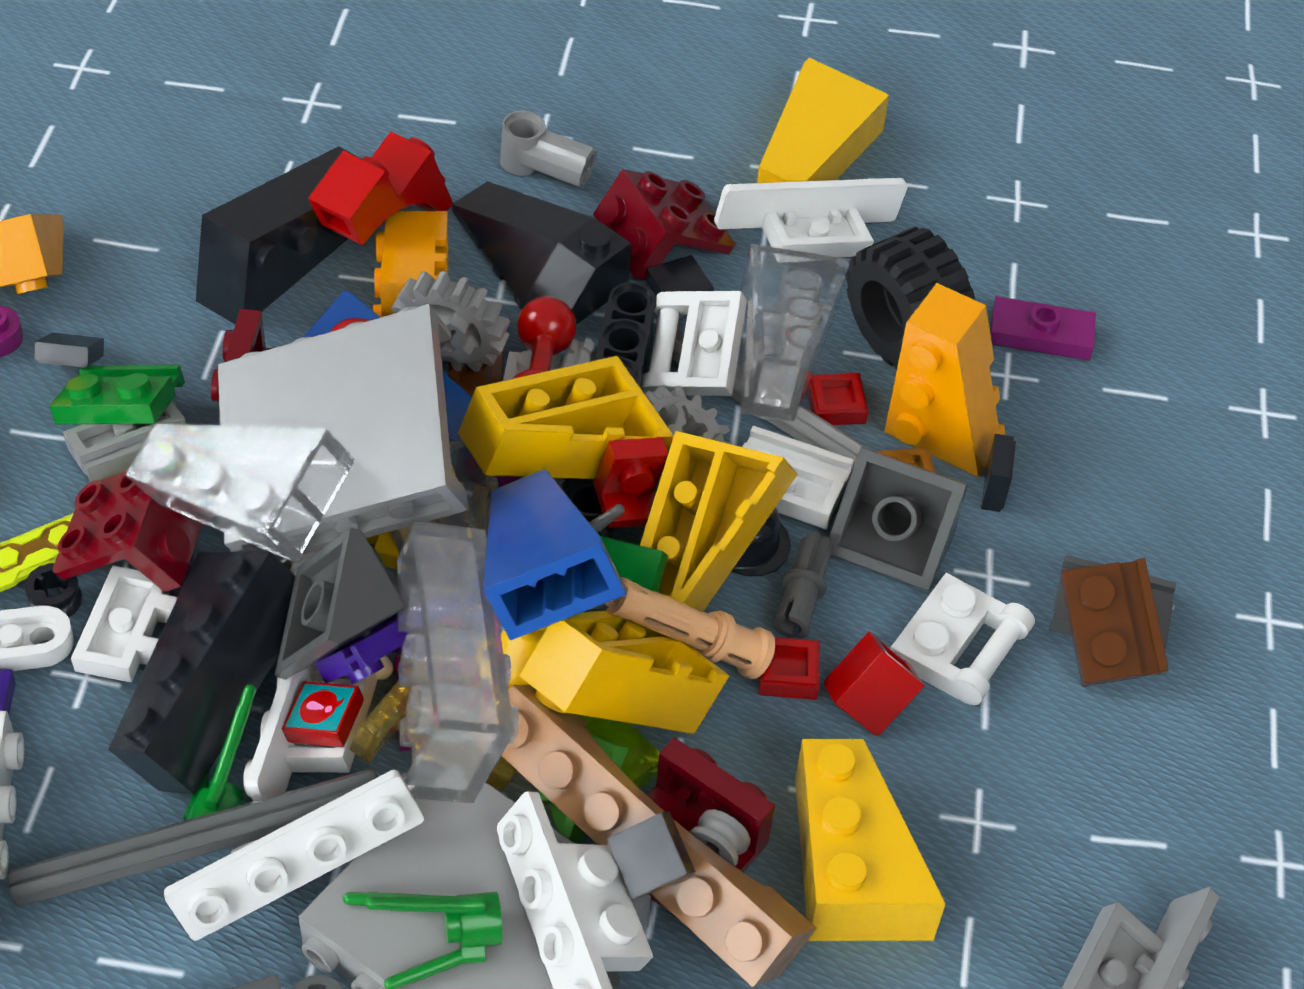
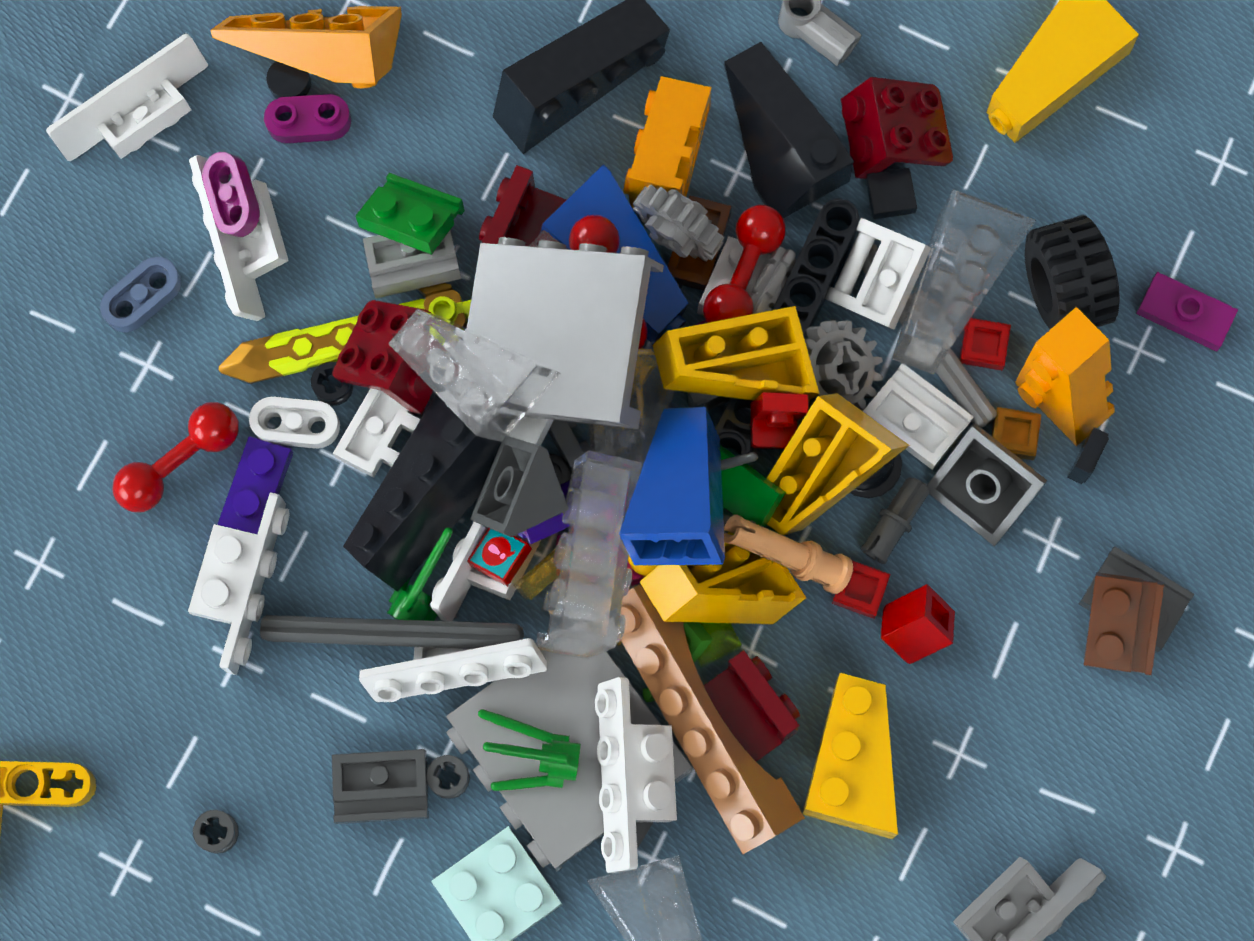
camera: 25 degrees right, 25 degrees up
tile [34,332,104,368] -> none
red arch [308,131,453,246] -> none
tile [606,811,696,900] -> none
light grey bush [689,809,751,867] -> none
white bracket [714,178,908,261] -> none
white plate [891,573,1035,705] -> none

